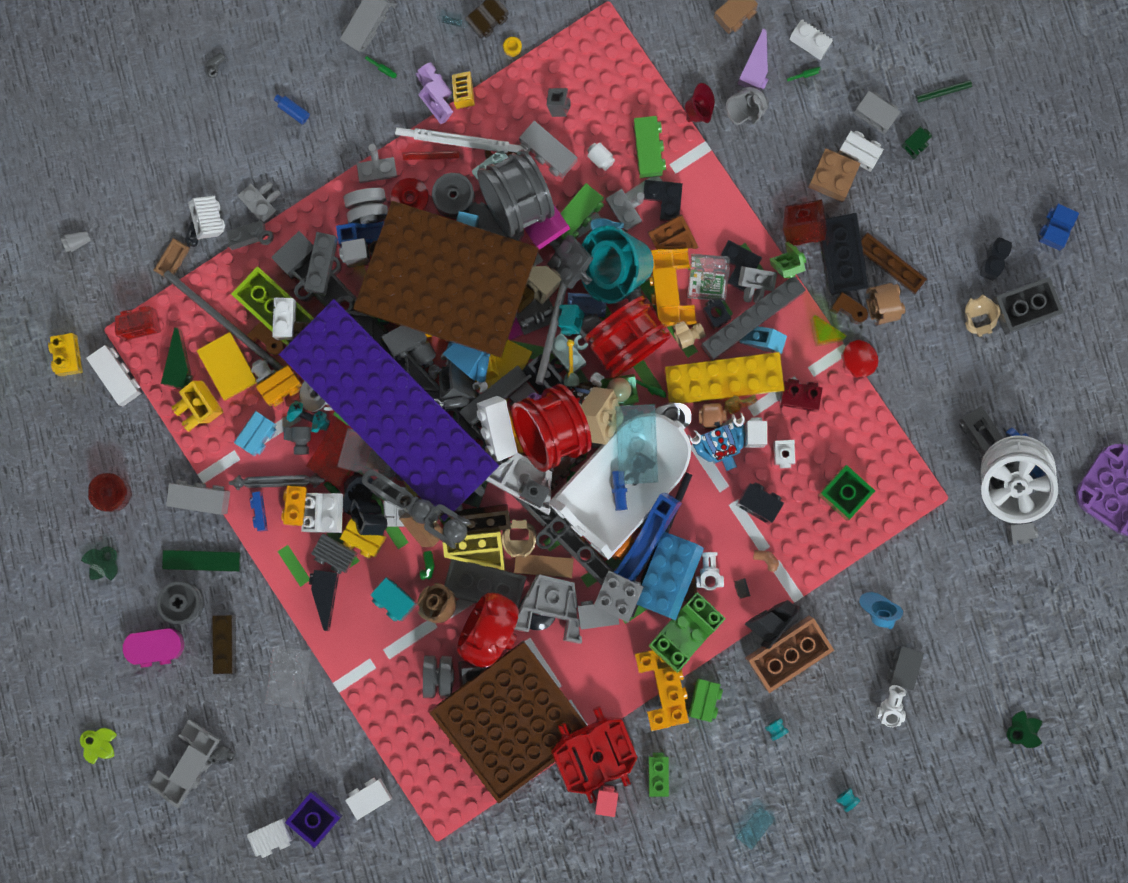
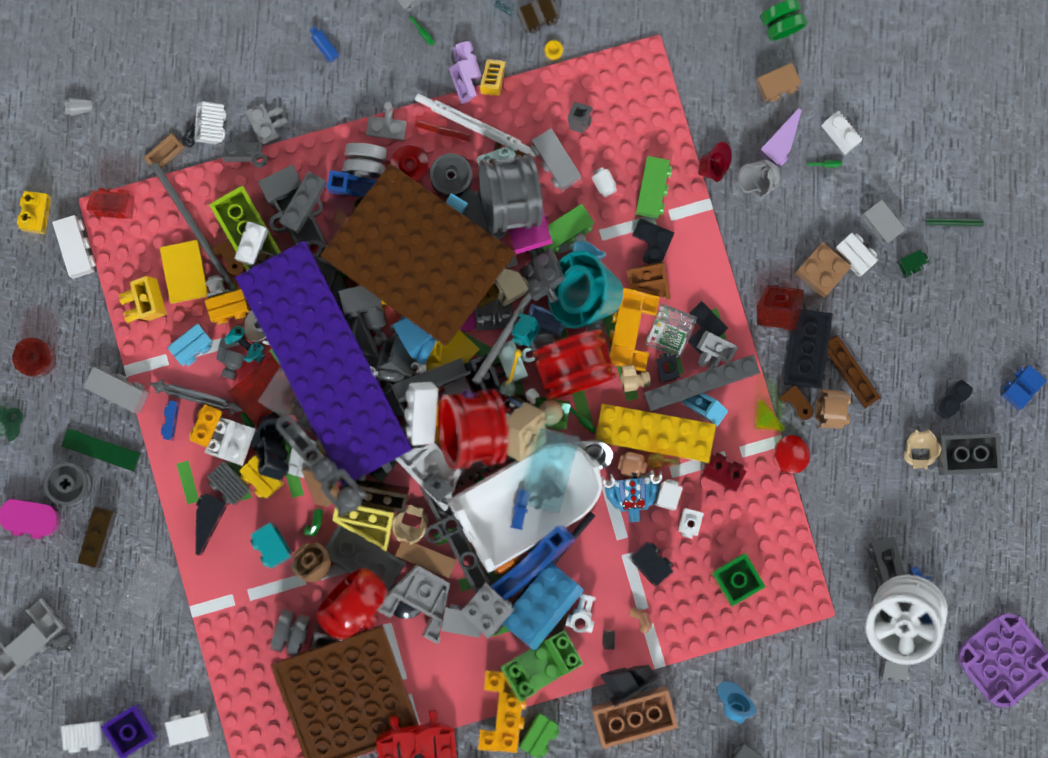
camera: 10 degrees right, 0 degrees up
dark green slope [161,327,193,389] -> none
light grey brick [339,238,370,268] -> none
light grey plate [606,189,644,231] -> none
bright green bracket [770,242,806,278] -> none

